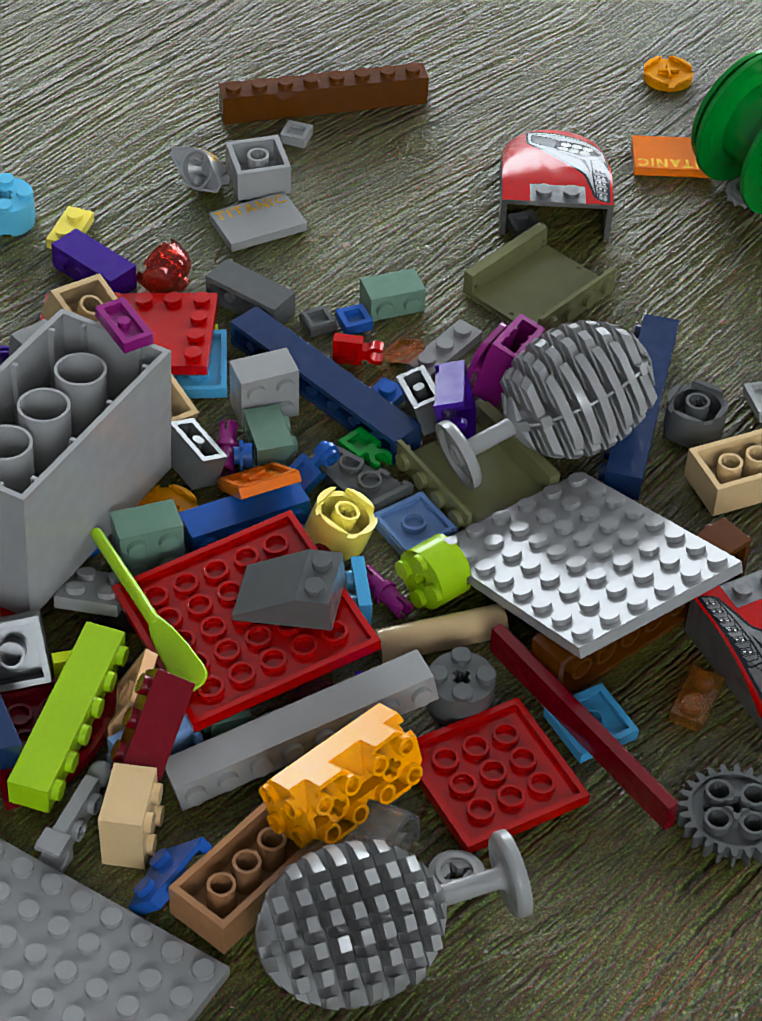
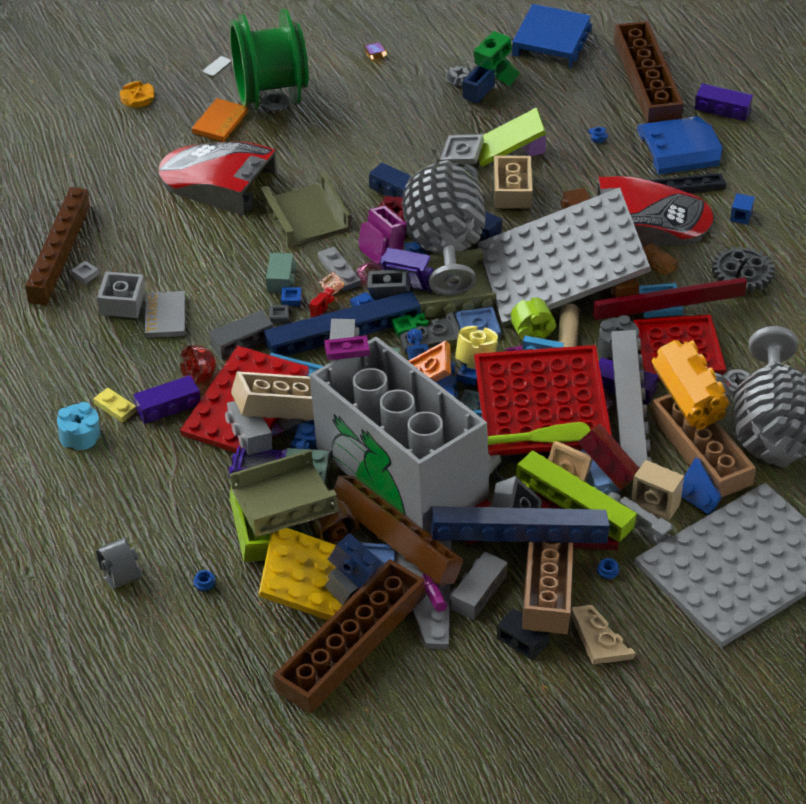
camera: 65 degrees left, 0 degrees up
light grey hat [170,146,230,193] -> none
dark grey slope [232,549,346,631] -> none

